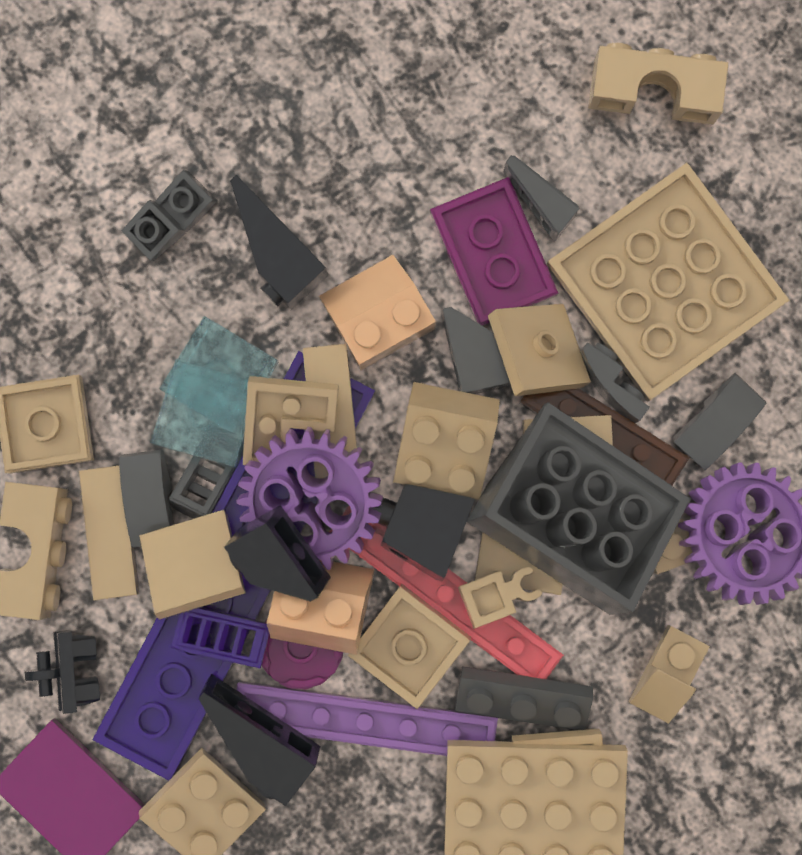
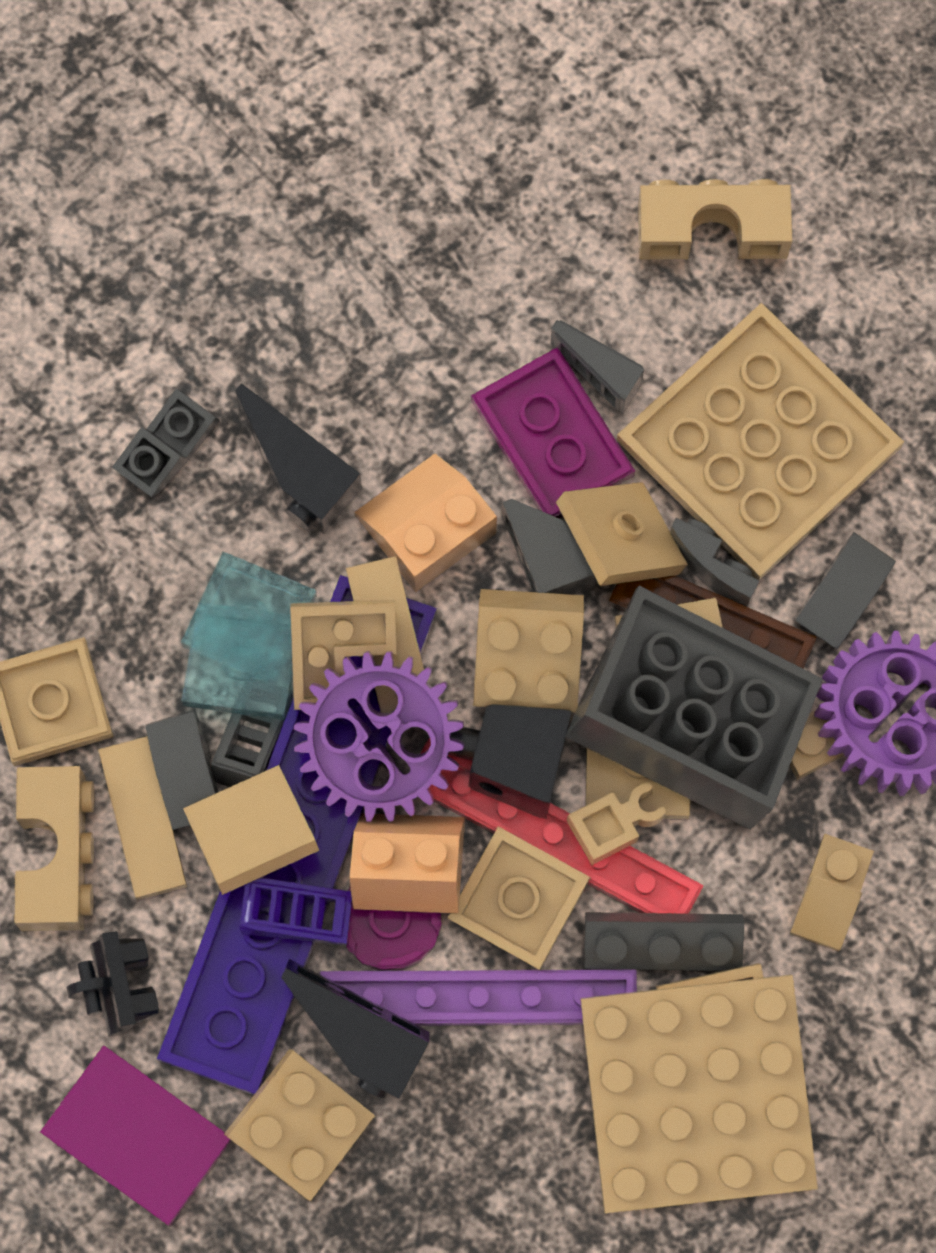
camera: 10 degrees left, 10 degrees down
black slope [224,505,331,602] -> none

